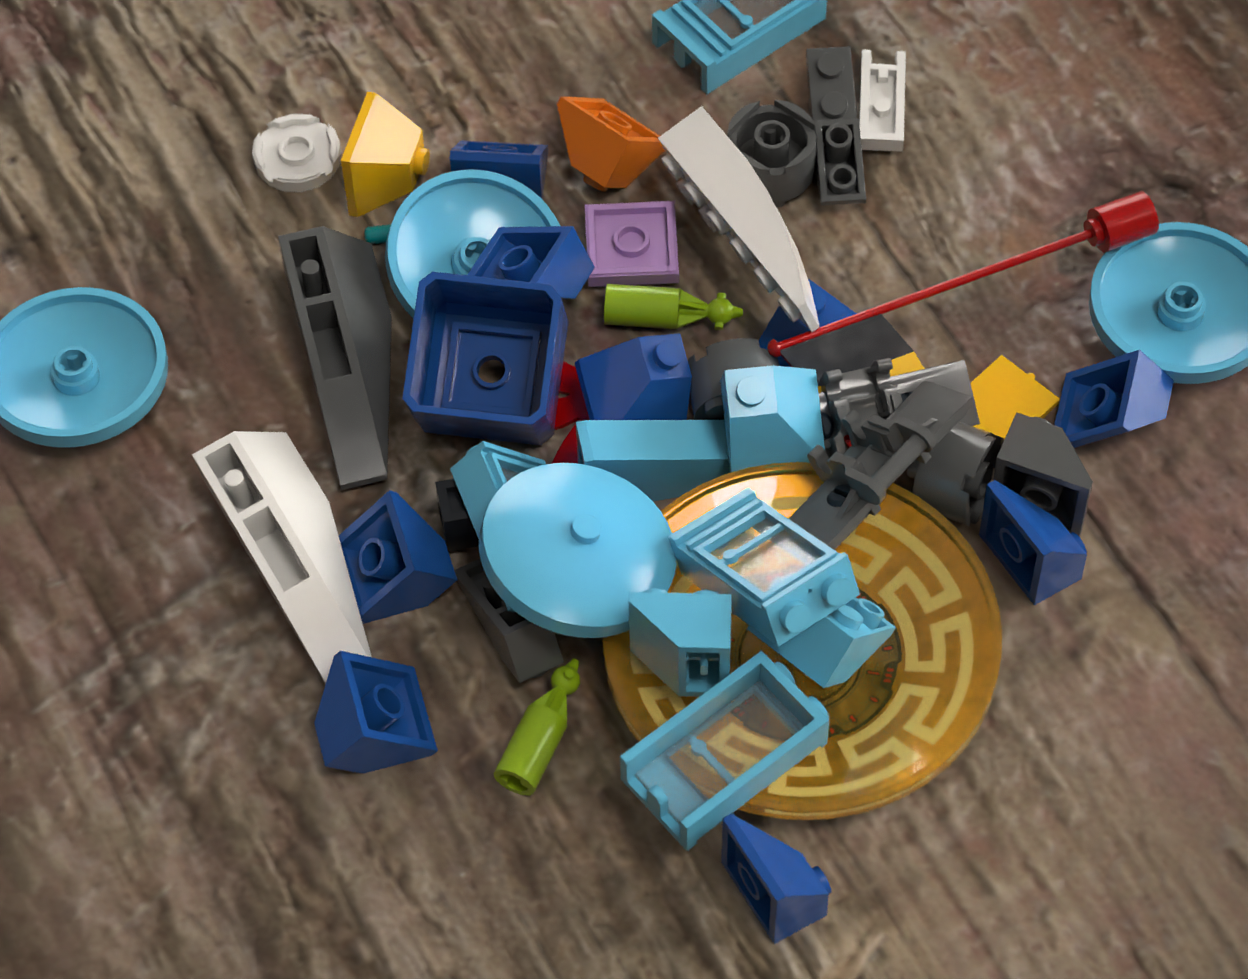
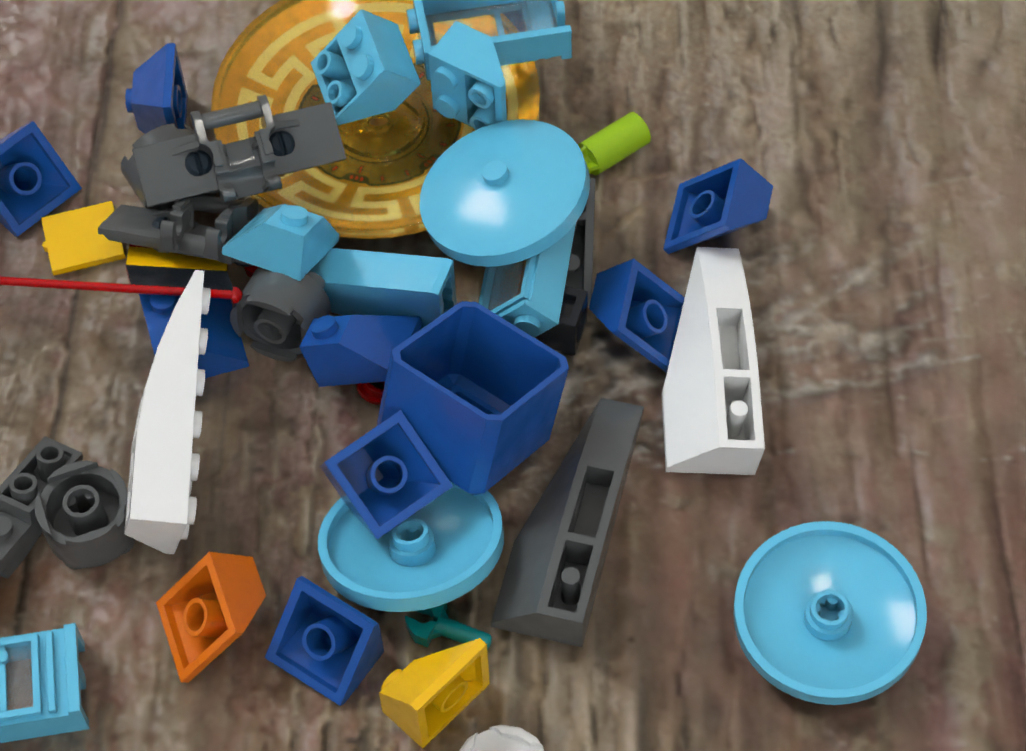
camera: 150 degrees left, 0 degrees up
lavender plate [585,201,679,287] -> none
lime wheel [604,284,743,330] -> none
medium azure door [668,487,860,647] -> none
dark grey slope [993,412,1093,537] -> none

